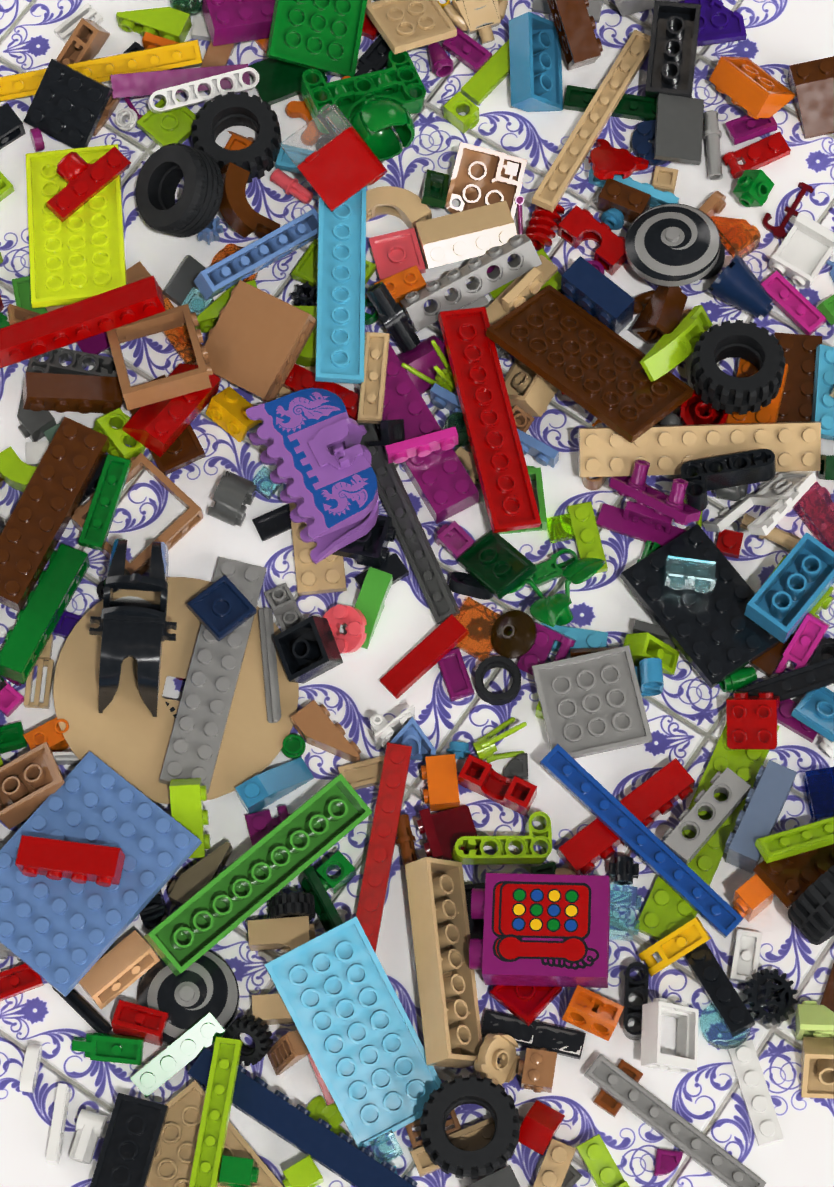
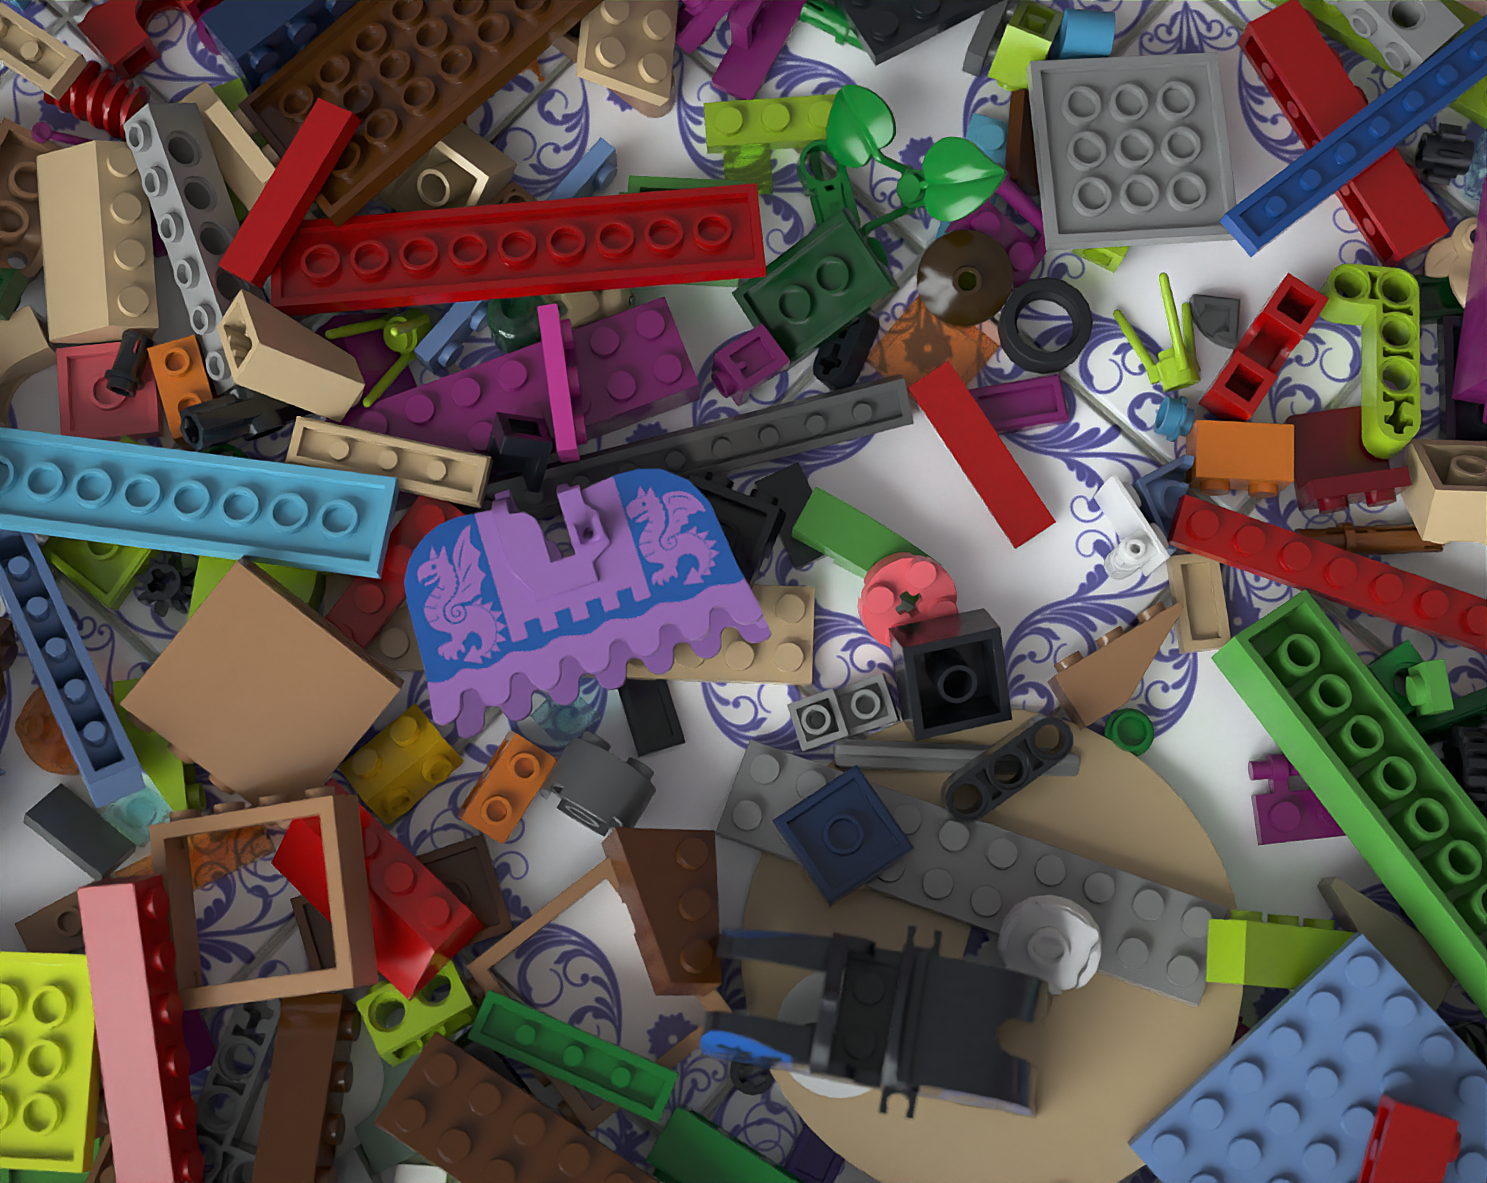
camera: 90 degrees left, 10 degrees up
dark azure slope [235,757,314,814] -> none
none -> black pin [104,331,154,397]
none -> tan slope [217,289,365,422]
none -> red tile [218,98,361,289]
none -> orange bracket [456,731,556,844]
none -> reddish brown wedge [601,827,722,996]
none -> black beam [941,714,1073,822]
none -> white tile [997,895,1103,995]
none -> bright green plate [1405,659,1454,717]

